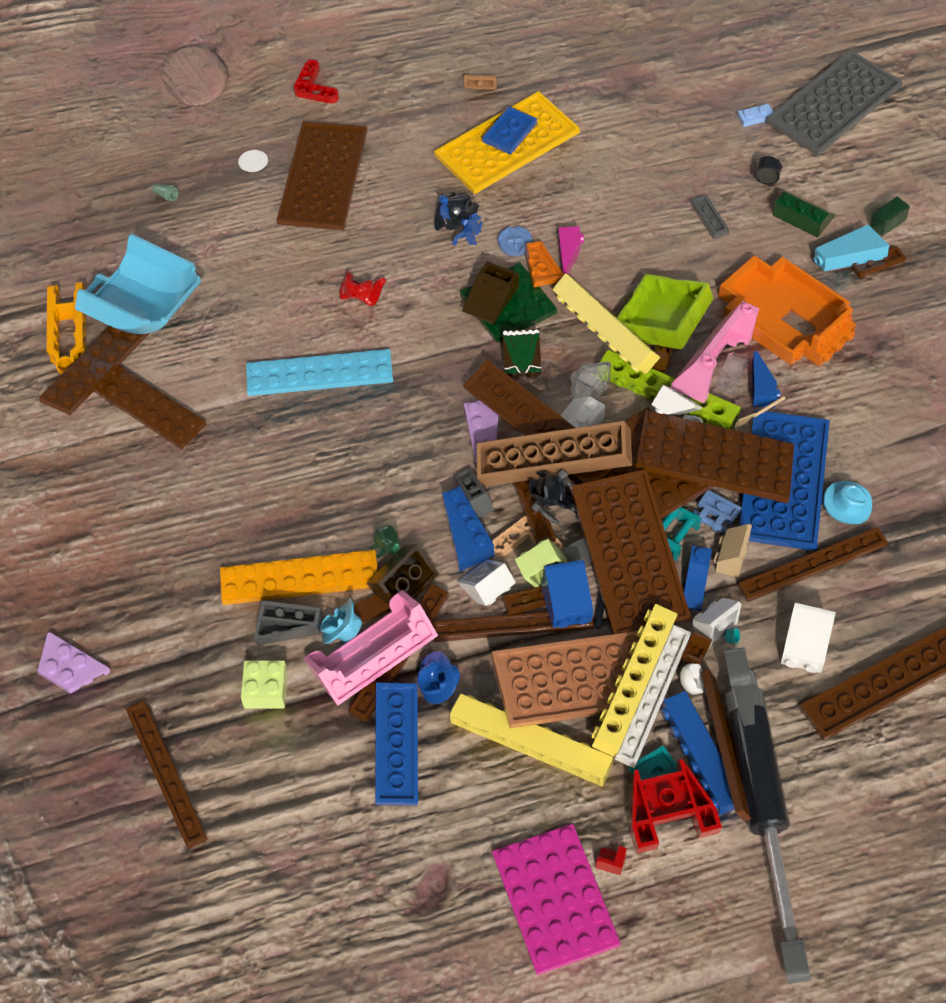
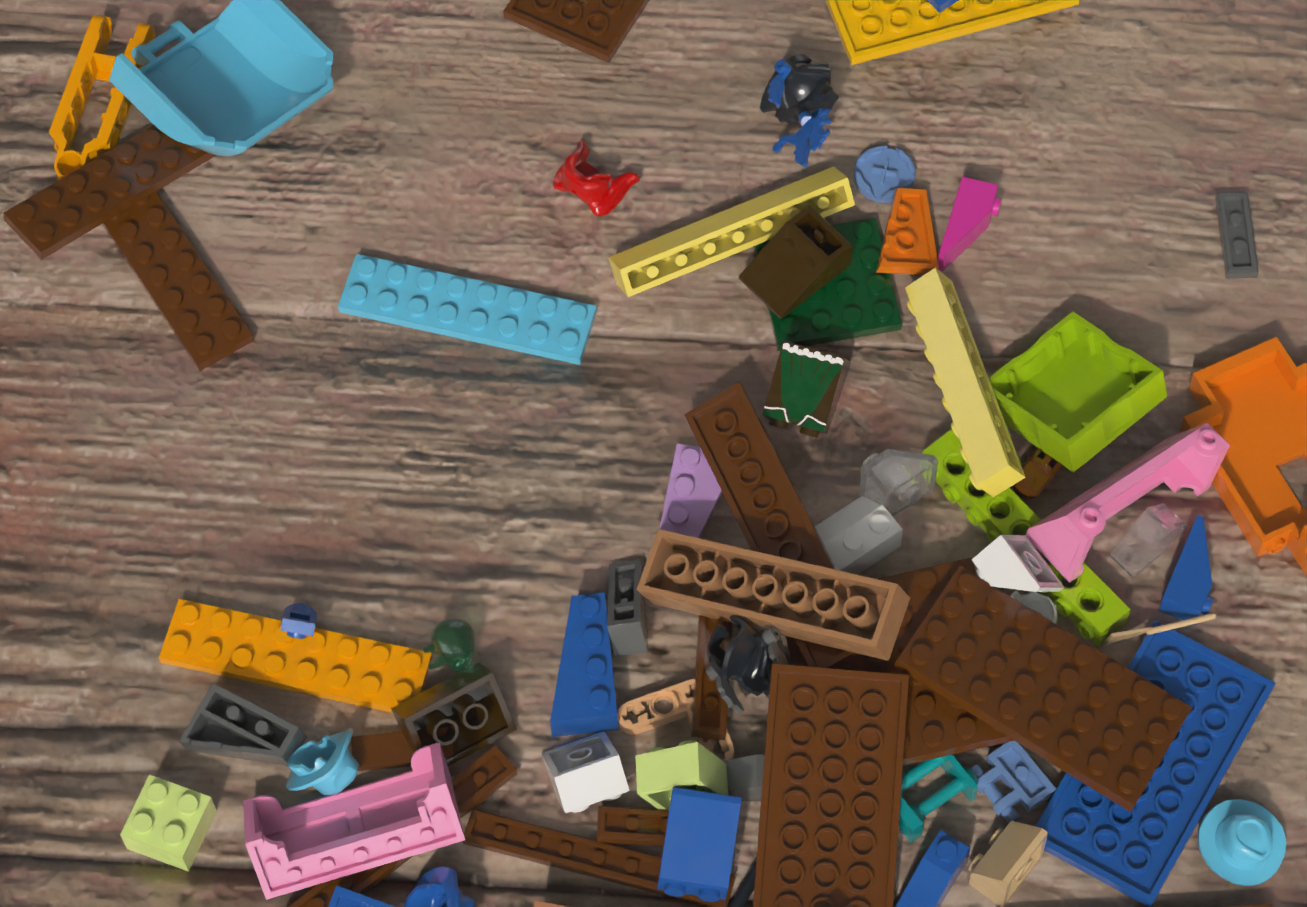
camera: 20 degrees right, 5 degrees up
none -> blue plate [280,603,317,639]
none -> light yellow brick [608,166,855,297]

